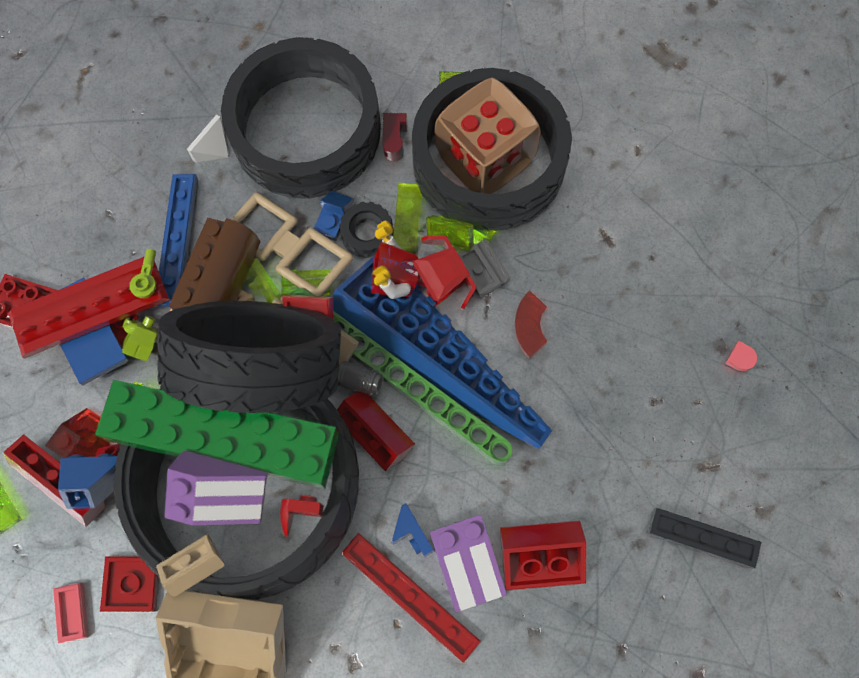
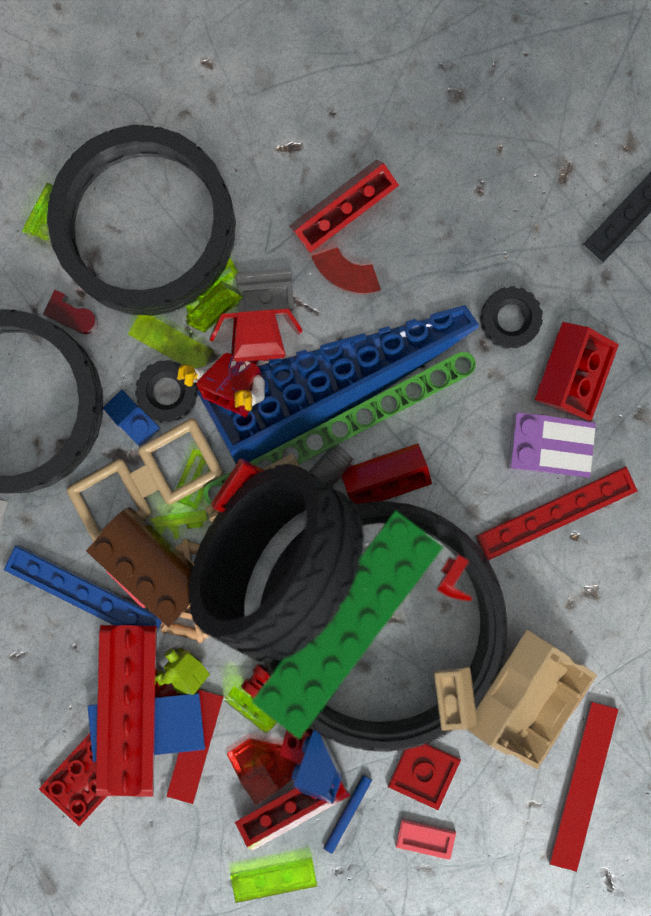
camera: 65 degrees left, 15 degrees up
lime plate [130,249,156,298] -> none
medium lavender slope [165,450,267,525] -> none
blue slope [391,503,434,557] -> none
medium nougat piece [435,78,541,194] -> none
coral tile [725,341,757,372] -> none
none -> red tile [166,689,224,804]
none -> red brick [289,159,399,253]
none -> blue bar [323,774,373,854]
none -> black tyre [480,286,543,349]

